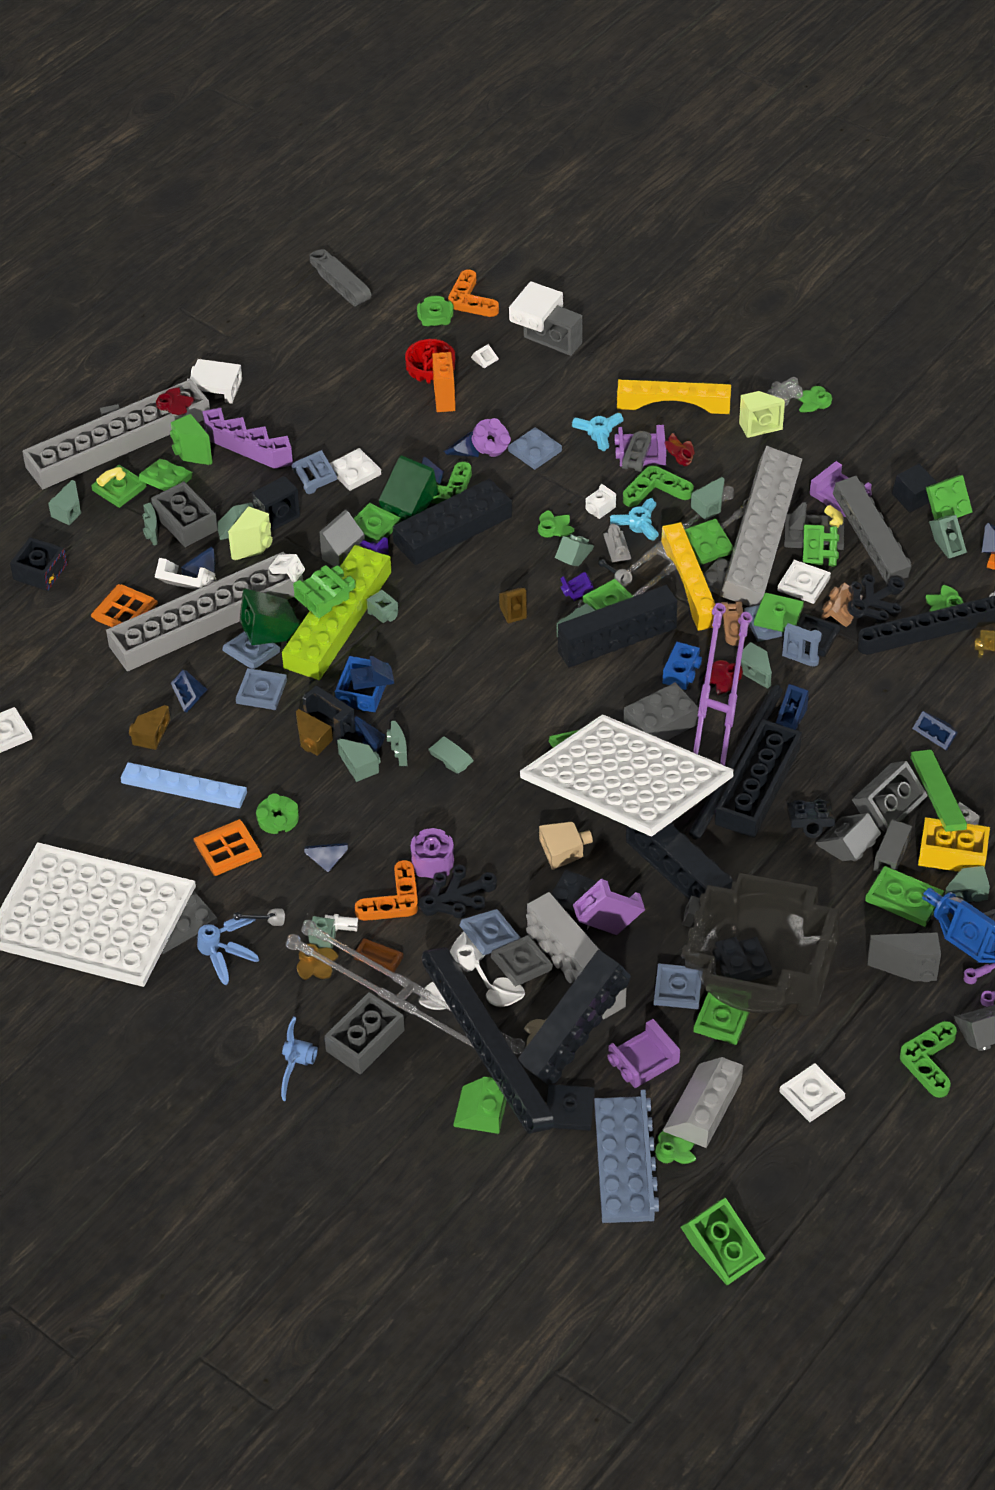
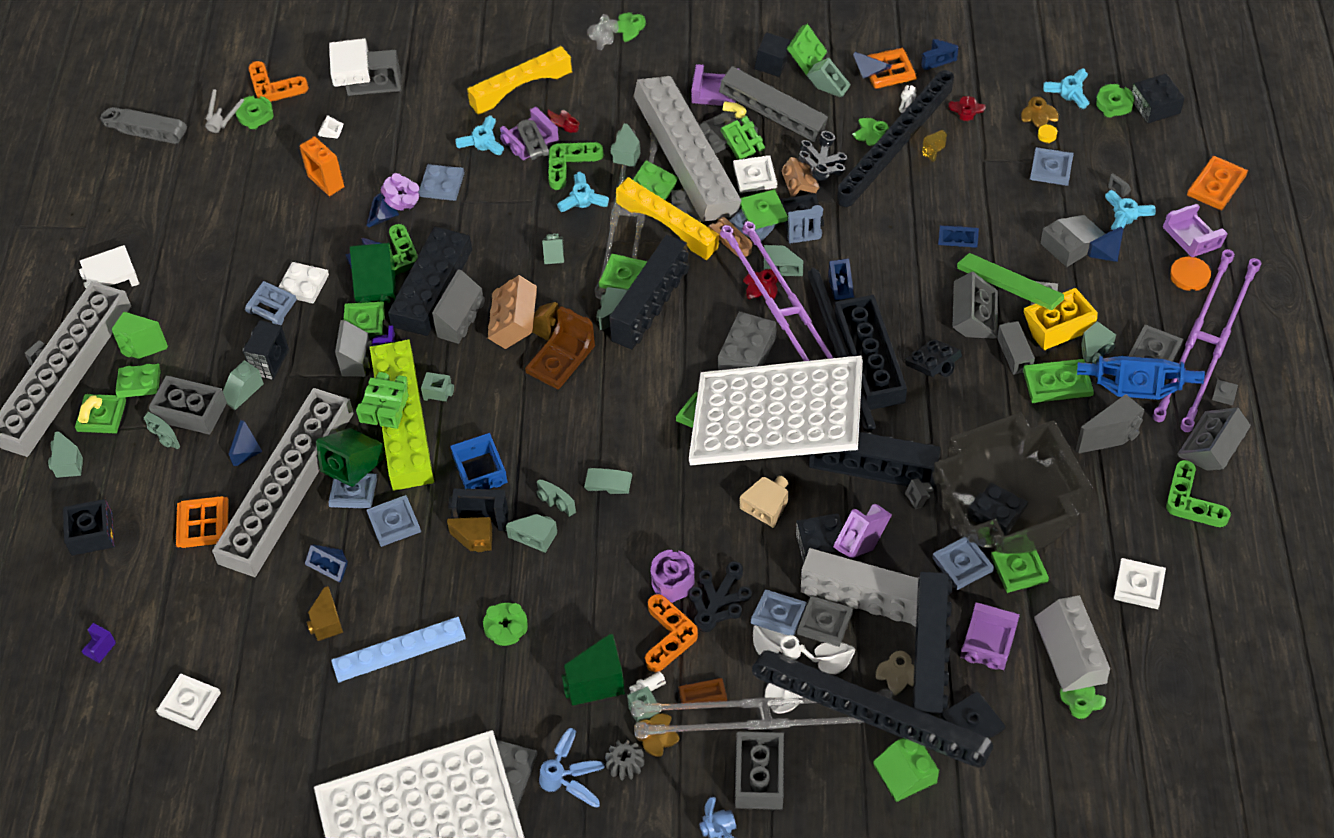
camera: 35 degrees left, 5 degrees up
white panel [155,558,216,590] -> none
dark red plate [156,387,194,415] -> none
orange piece [194,819,262,876] -> none
medium lavender brick [202,408,293,469] -> none
yellowish green slope [228,506,272,560] -> none
hinge [233,908,285,926] -> none
white bracket [269,554,305,582] -> none
slope [304,843,348,872] -> none
dark blue slope [350,656,394,690] -> none
dark blue slope [354,716,386,754] -> none
red gear [405,339,455,384] -> none
bright green plate [538,510,574,537] -> none
dark purple bracket [560,572,595,602] -> none
white brick [586,484,616,519] -> none
sand blue bracket [594,1090,659,1223] -> none
light grey hinge [598,559,632,586] -> none
light grey hinge [603,524,631,562] -> none
blue brick [663,642,702,690] -> none
bright green slope [680,1198,766,1285] -> none
yellowish green slope [739,391,785,438] -> none
dark grey slope [789,502,807,530] -> none
dark grey slope [816,813,881,861] -> none
none -> light grey plant [205,89,244,133]
none -> dark grey slope [432,269,485,344]
none -> medium nougat brick [488,275,537,349]
none -> reddish brown bracket [525,306,595,390]
none -> dark green slope [562,634,625,706]
none -> dark grey gear [605,739,644,780]

